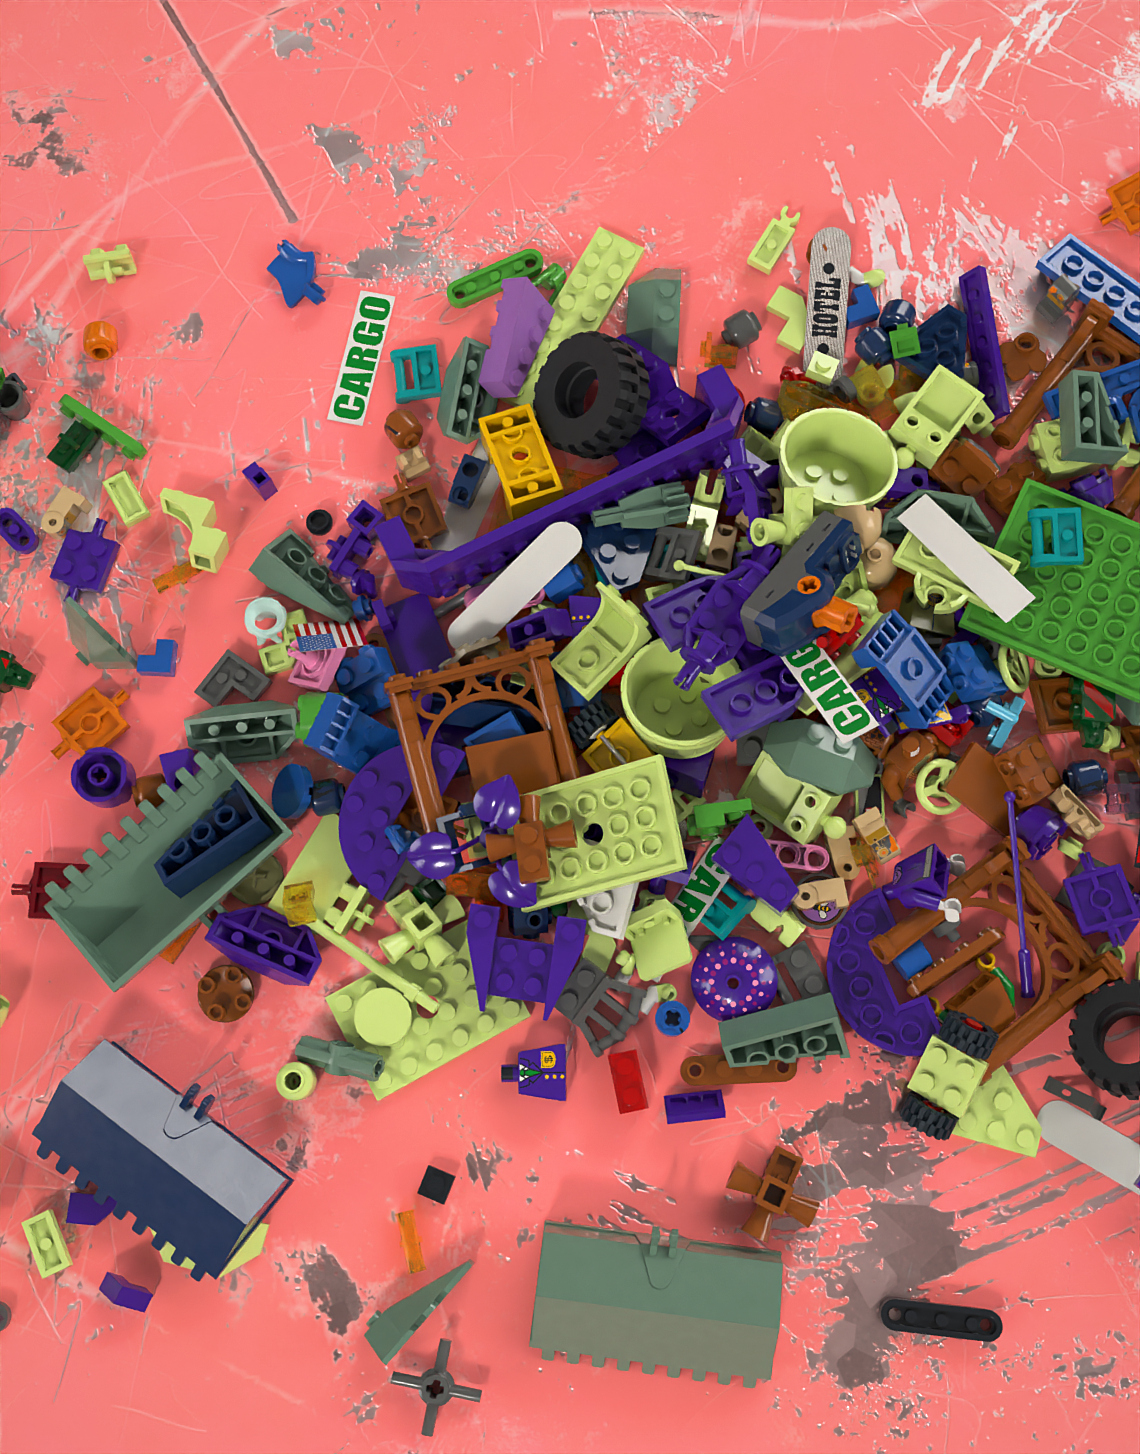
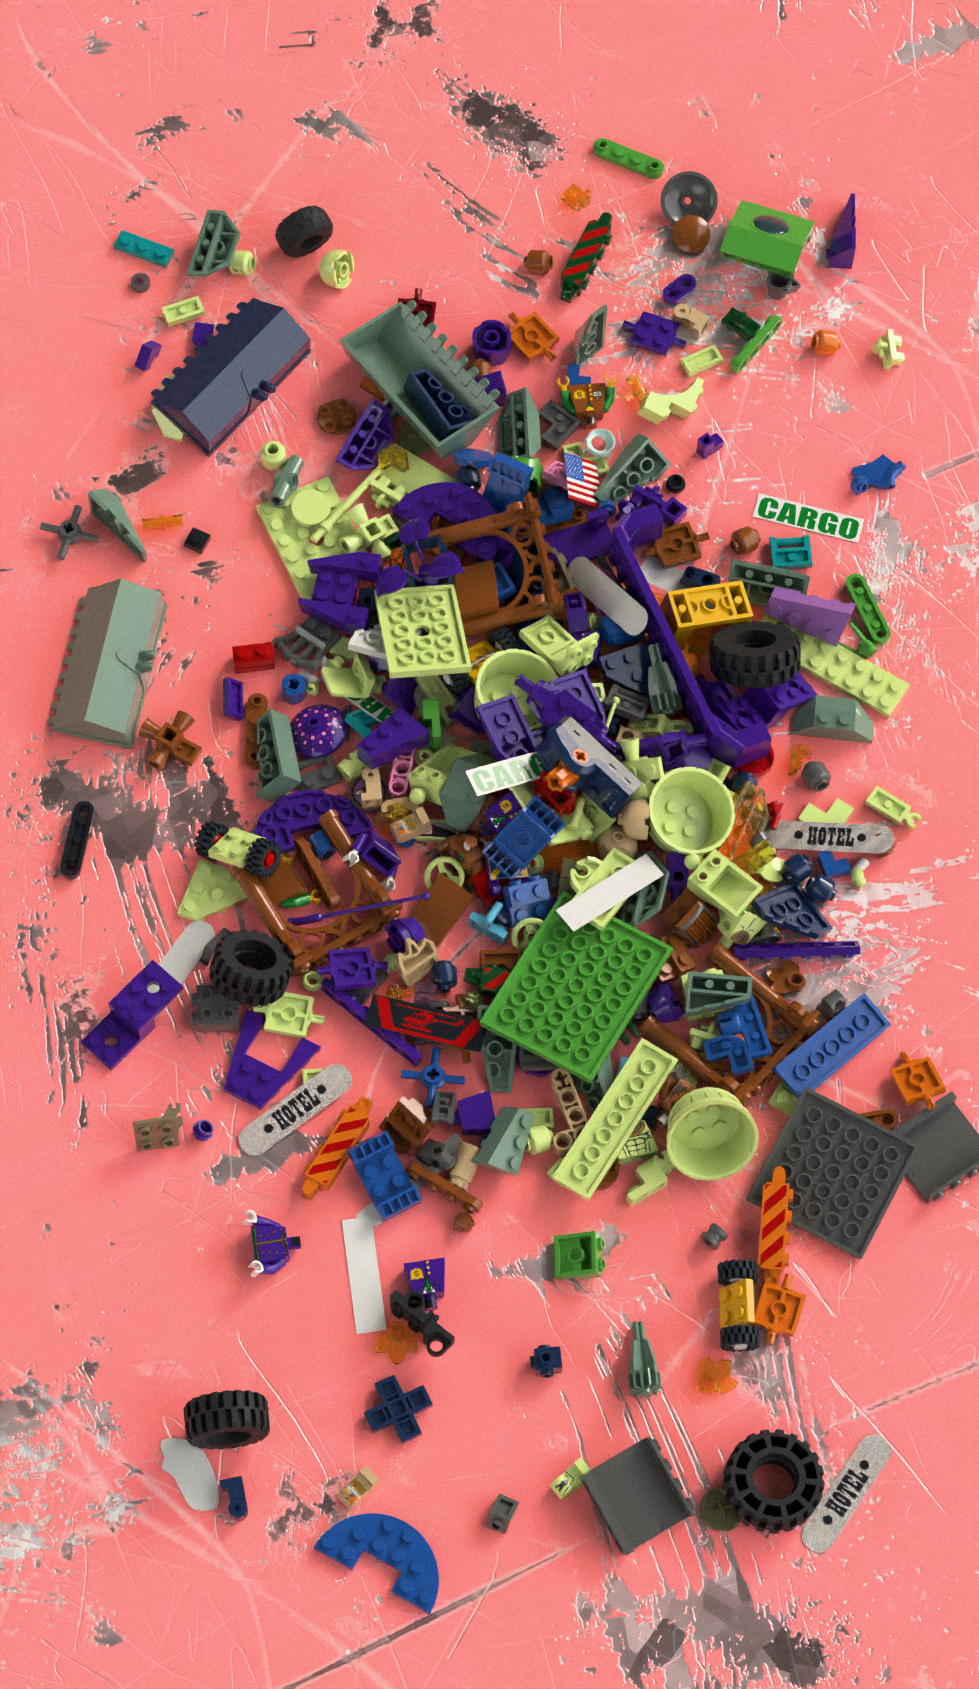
camera: 85 degrees right, 10 degrees down
blue tile [384,825,421,855] -> none
tan tile [395,445,431,483] -> none
dark orange brick [485,794,578,885] -> none
dark purple torso [501,1044,566,1101] -> none
yellowish green plate [805,351,840,386] -> none
bright green tile [889,323,921,359] -> none
dark grey tile [932,919,962,943] -> none
dark orange plate [992,734,1064,808] -> none
teal plate [1027,507,1084,568] -> none
none -> clear yellow plate [386,985,416,1001]
none -> torso [556,373,617,429]

